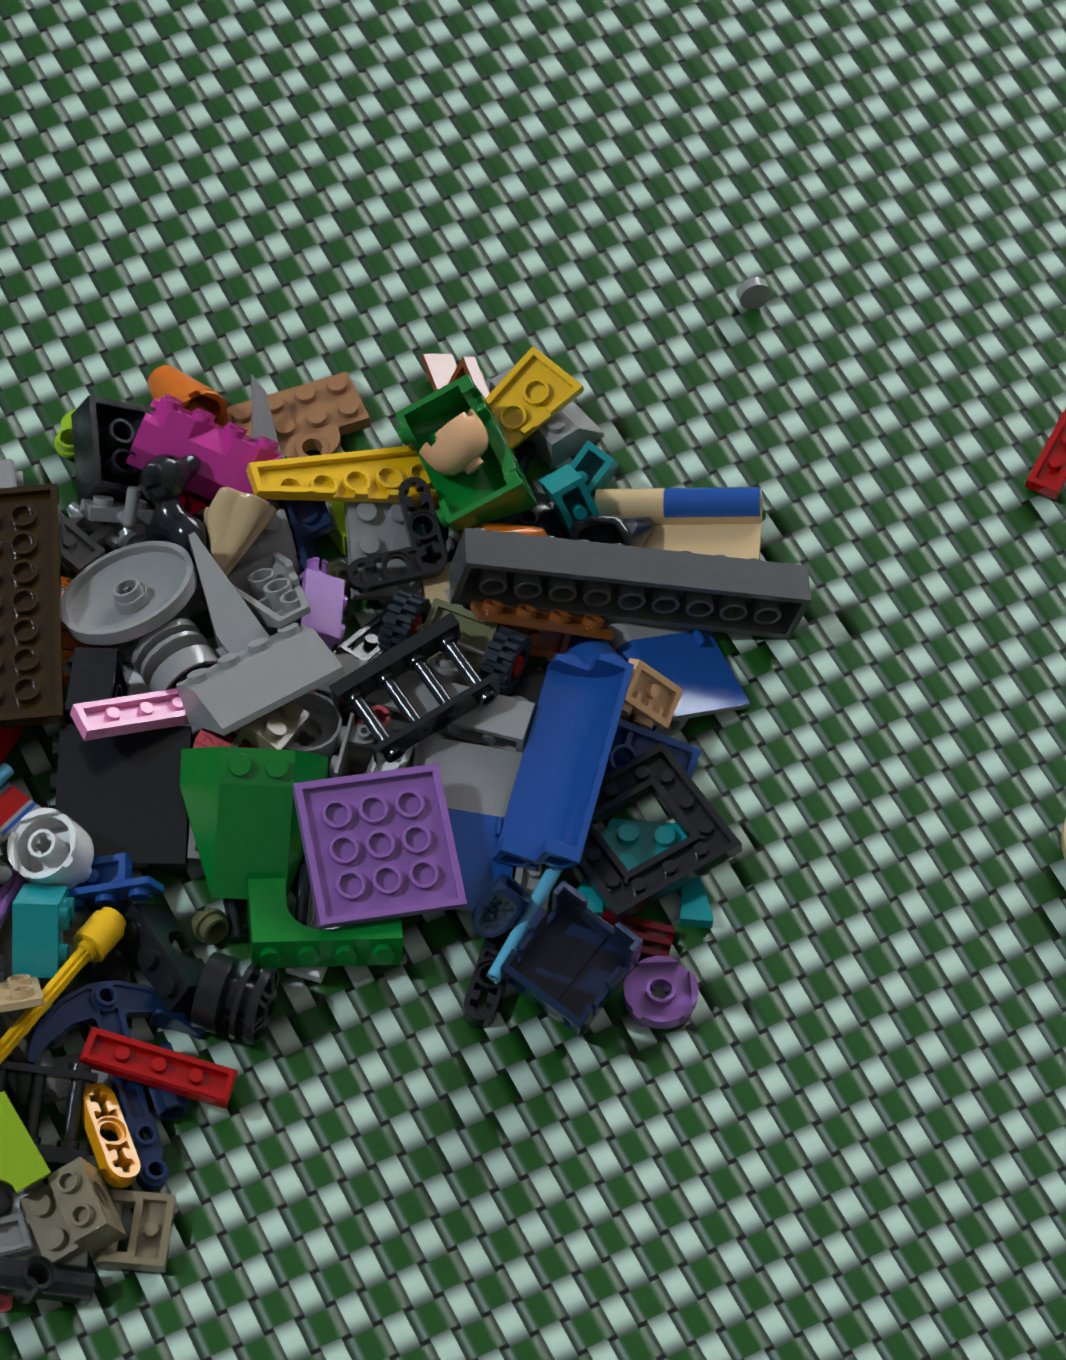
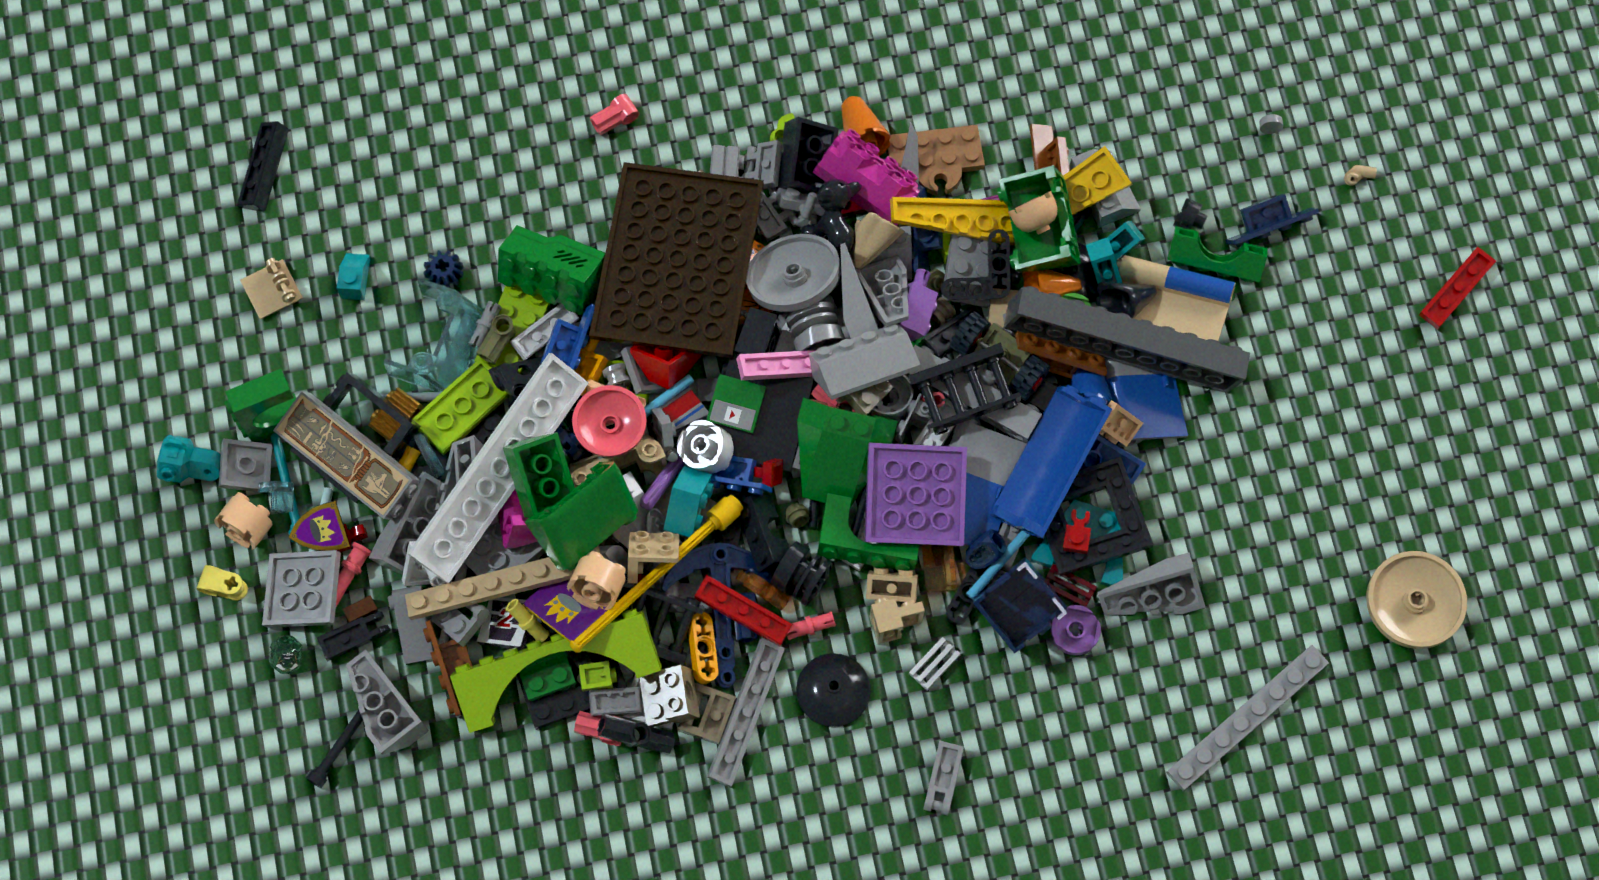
camera: 15 degrees right, 15 degrees up
none -> dark grey tile [697,378,718,404]
none -> green tile [706,374,766,434]
none -> light grey plate [707,638,785,787]
none -> clear orange bar [735,570,789,610]
none -> light grey plate [742,140,782,189]
none -> red tile [754,458,783,487]
none -> coral pin [787,611,836,640]
none -> black dish [796,653,871,727]
none -> tan brick [866,567,918,602]
none -> tan brick [869,597,925,645]
none -> white tile [909,637,961,690]
none -> clear orange panel [922,545,957,593]
none -> light grey plate [923,741,964,816]
none -> dark tan wheel [930,297,956,327]
none -> red plate [1063,509,1091,554]
none -> light grey wedge [1097,552,1205,615]
none -> light grey plate [1166,645,1329,791]
none -> green arch [1167,226,1268,283]
none -> black piece [1173,198,1208,230]
none -> dark blue bracket [1226,194,1319,247]
none -> tan arm [1344,165,1377,186]

